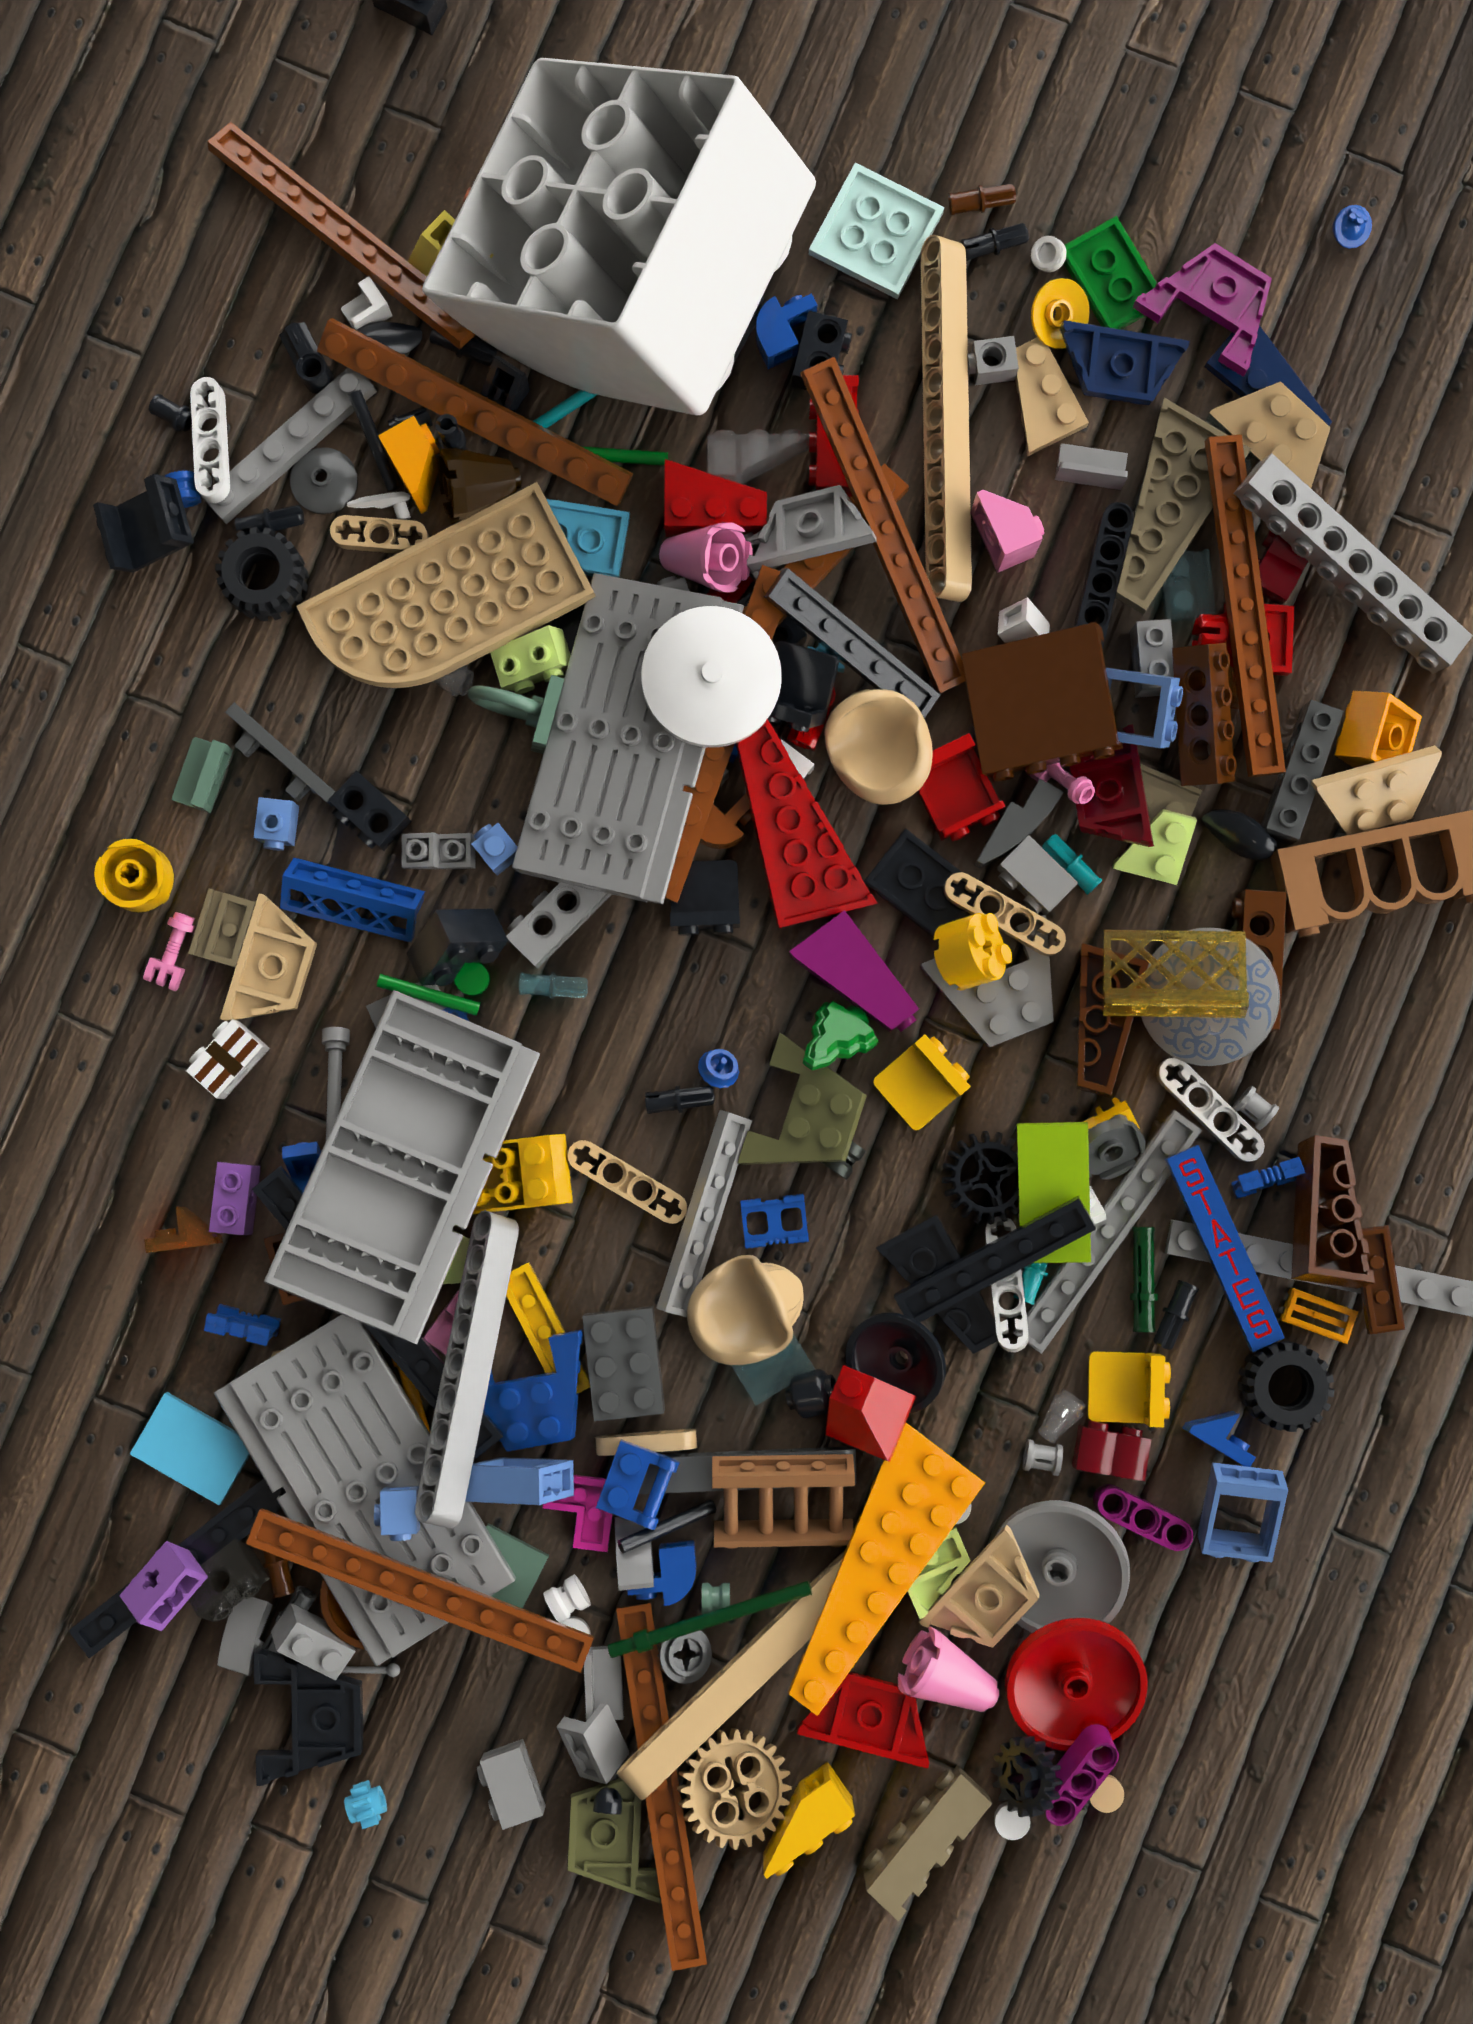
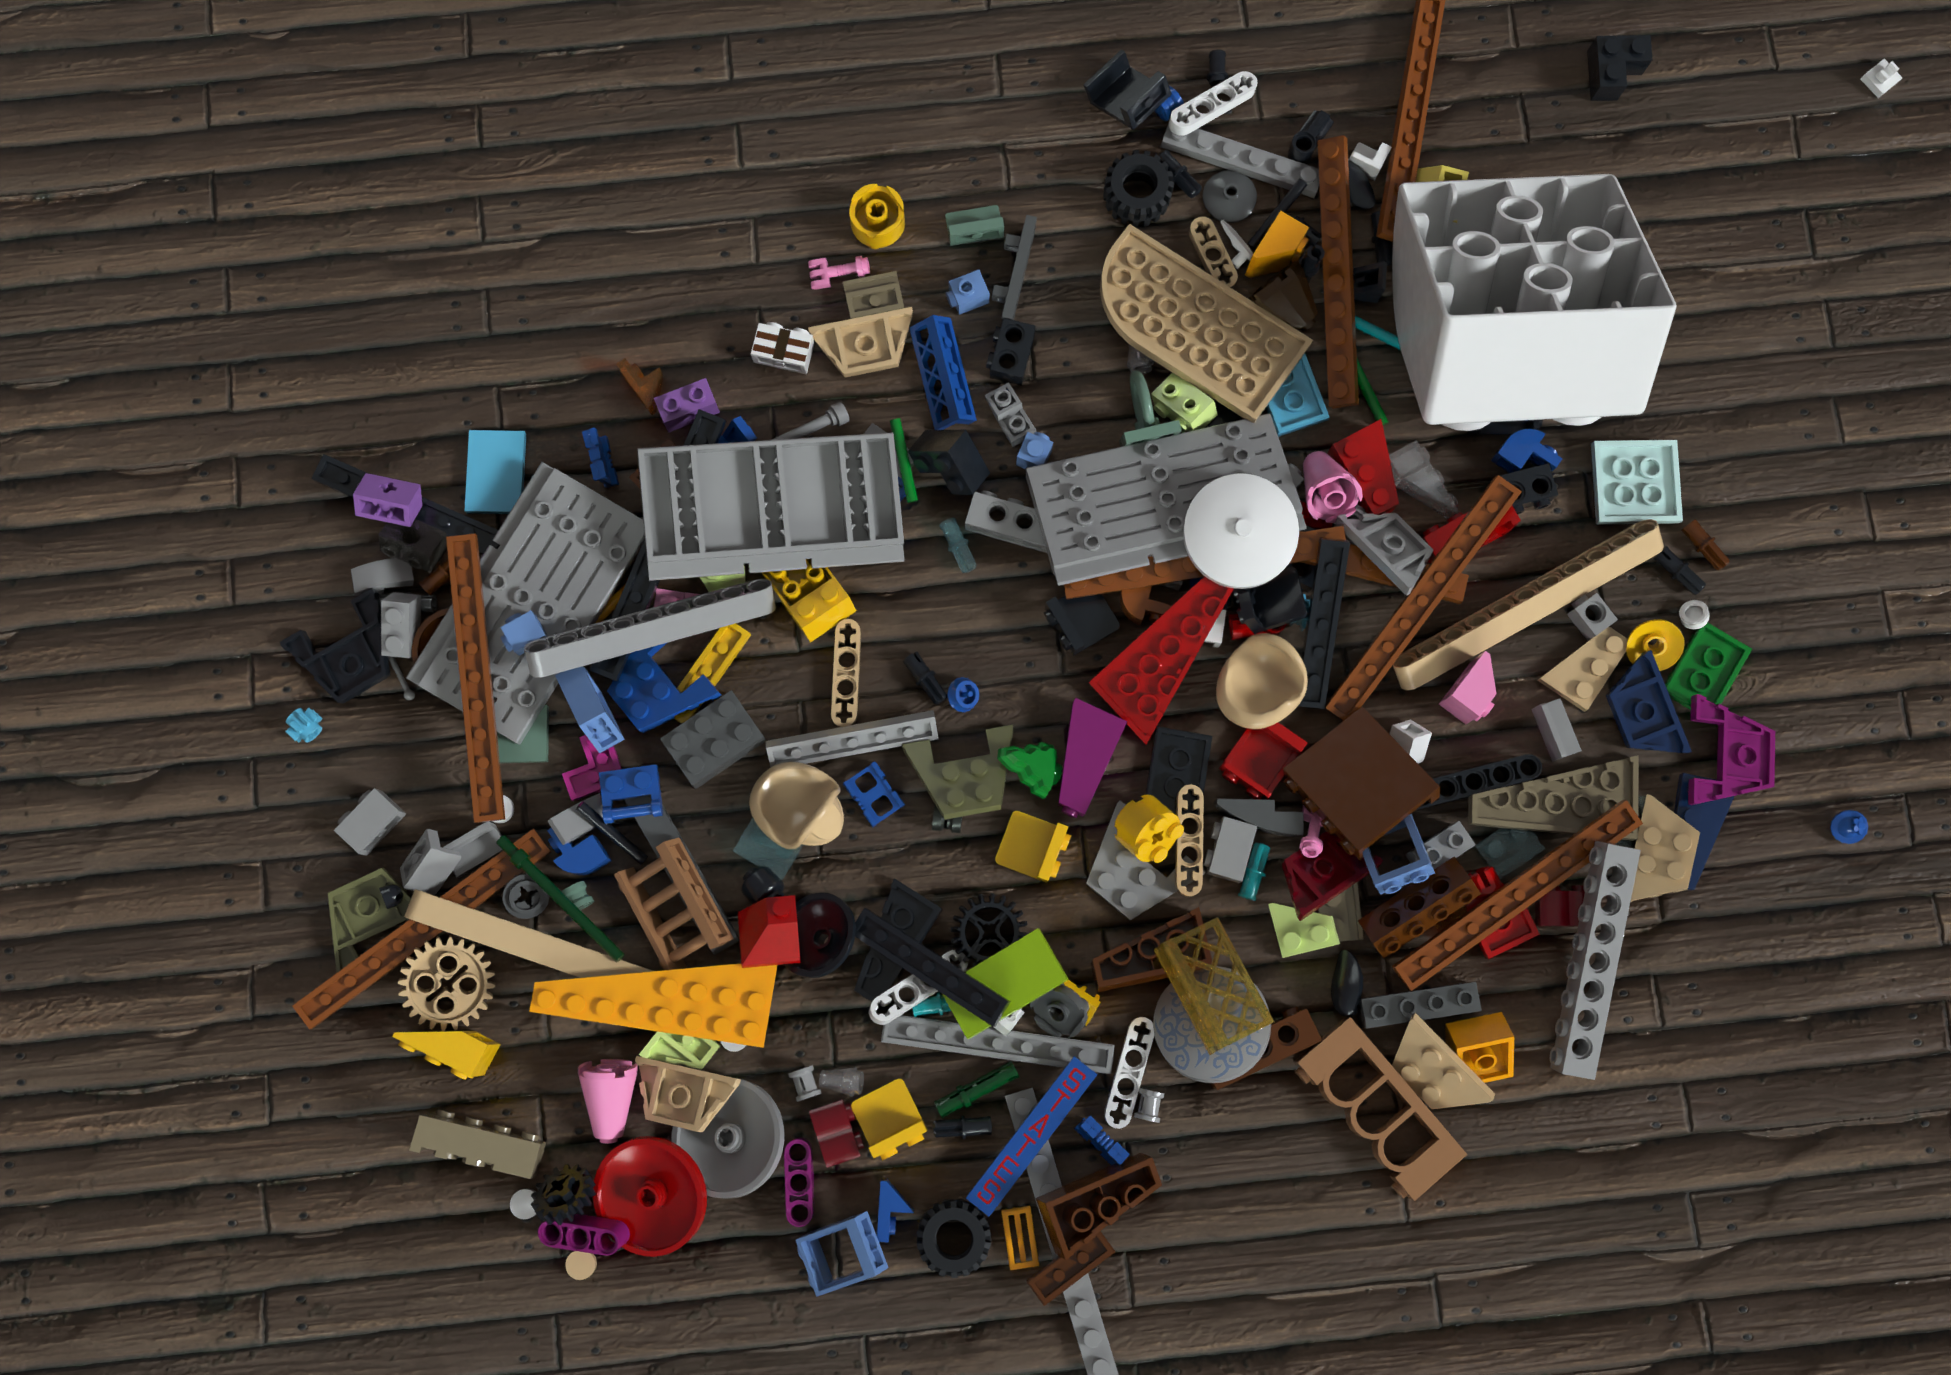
camera: 55 degrees right, 5 degrees down
green tile [454,963,490,996] -> none
white wheel [543,1574,591,1623] -> none
tan beam [595,1429,697,1456] -> none
red wing [797,1672,929,1769] -> none

